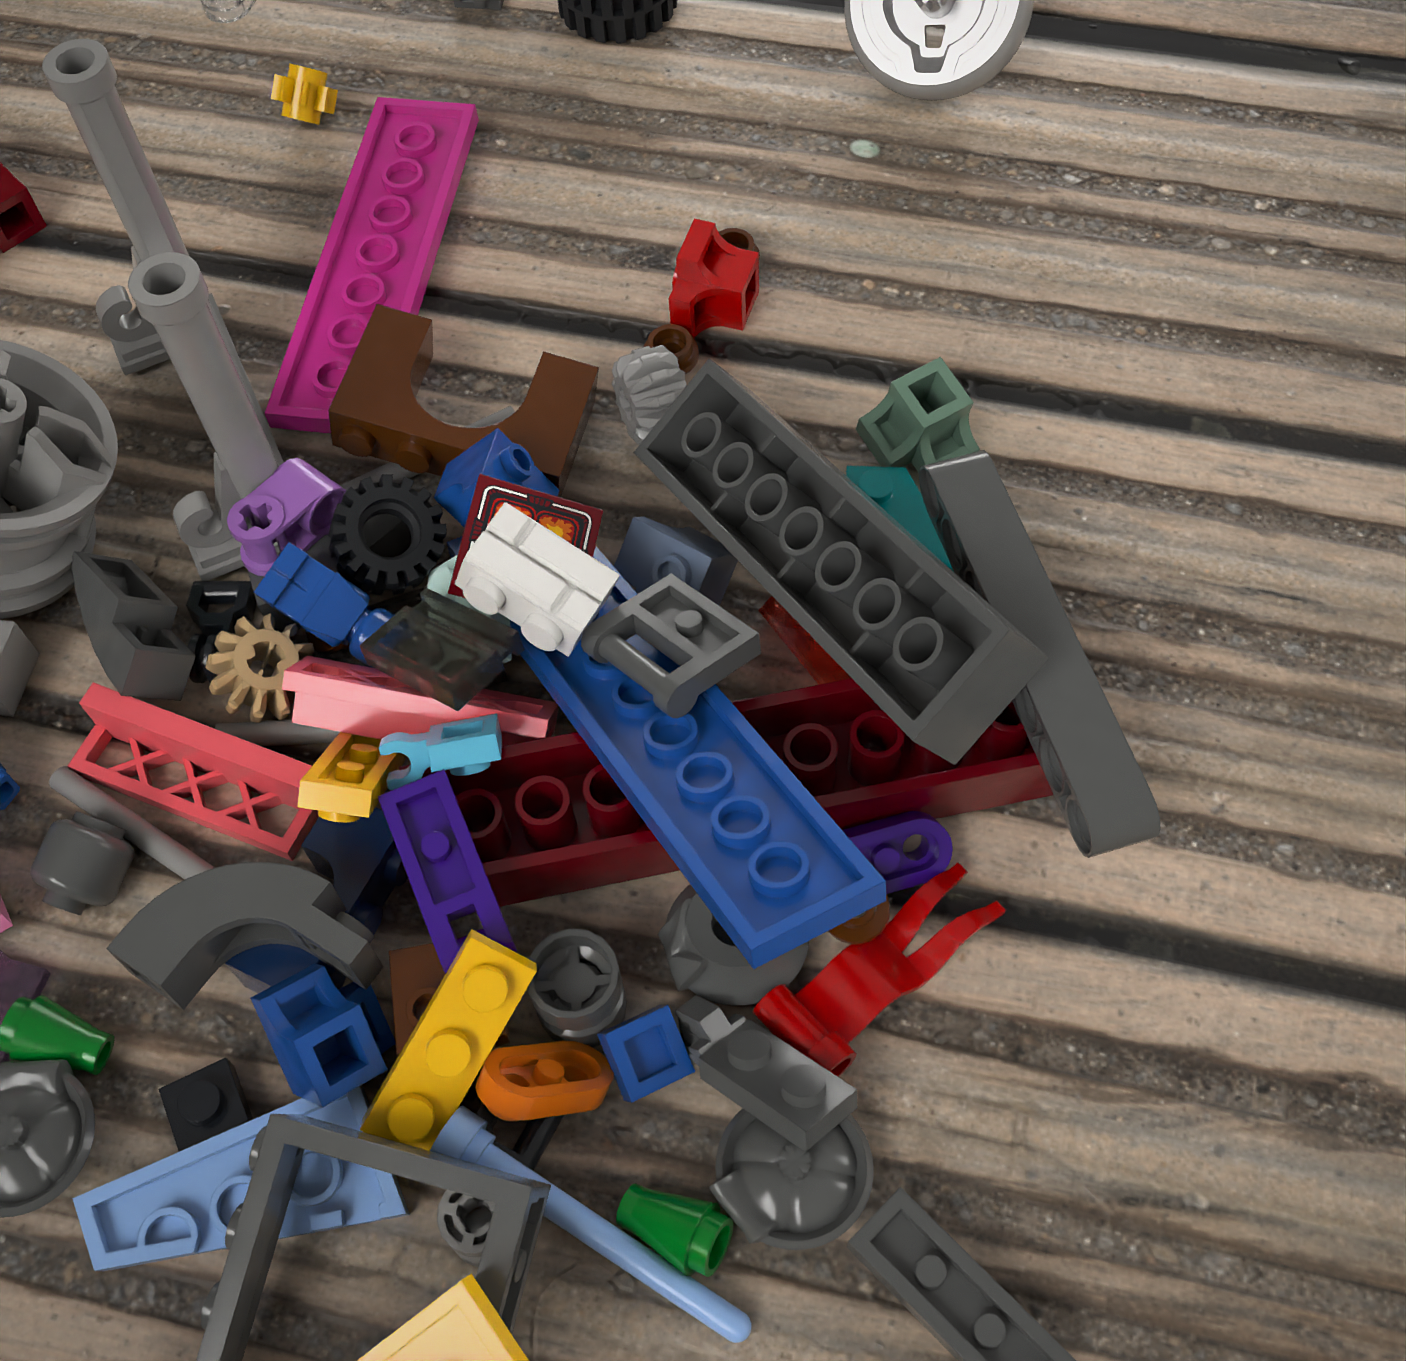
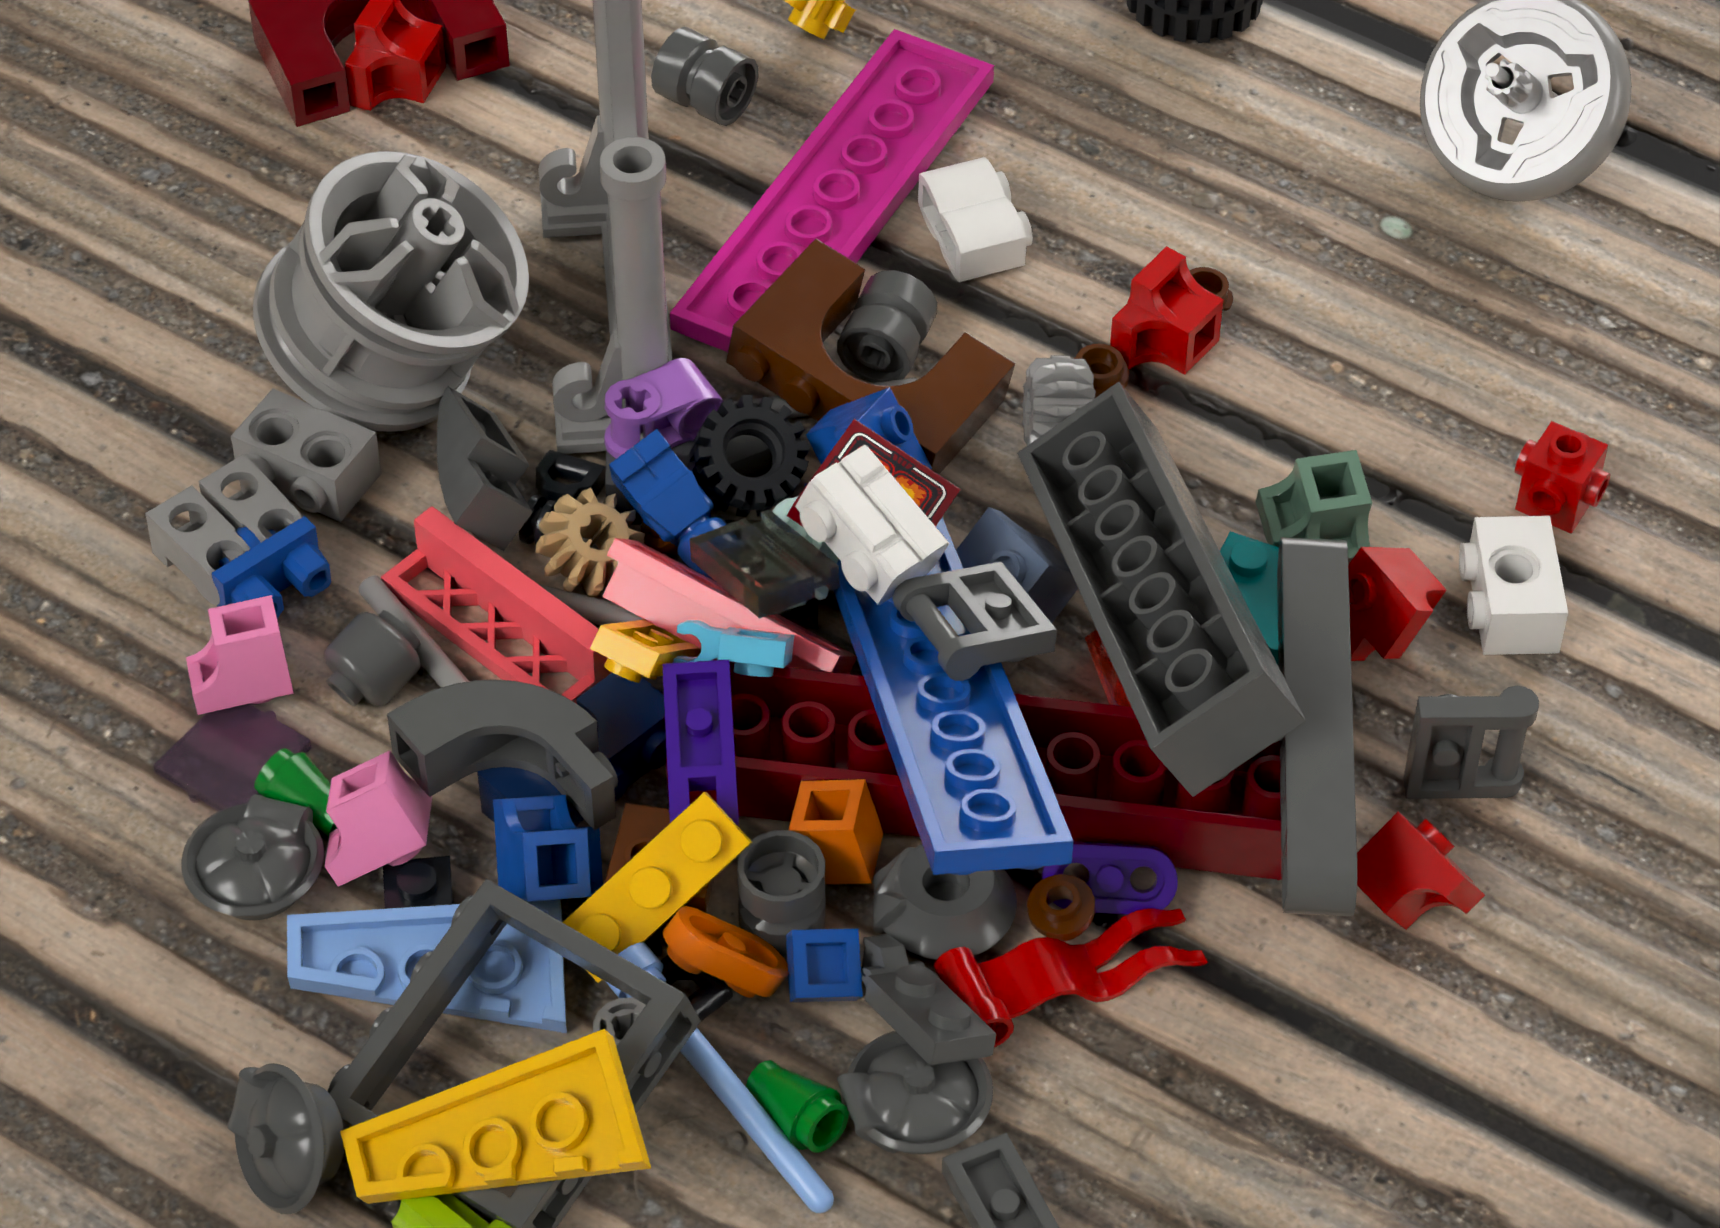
camera: 15 degrees right, 10 degrees down
none -> bright pink brick [324,751,432,887]
none -> dark grey wheel [651,26,759,126]
none -> orange brick [788,779,884,884]
none -> dark grey wheel [837,270,937,383]
none -> white brick [918,157,1033,282]
none -> red brick [1348,547,1447,661]
none -> red brick [1357,811,1485,930]
none -> dark grey plate [1403,686,1539,799]
none -> white brick [1459,516,1568,655]
none -> red brick [1515,421,1611,534]

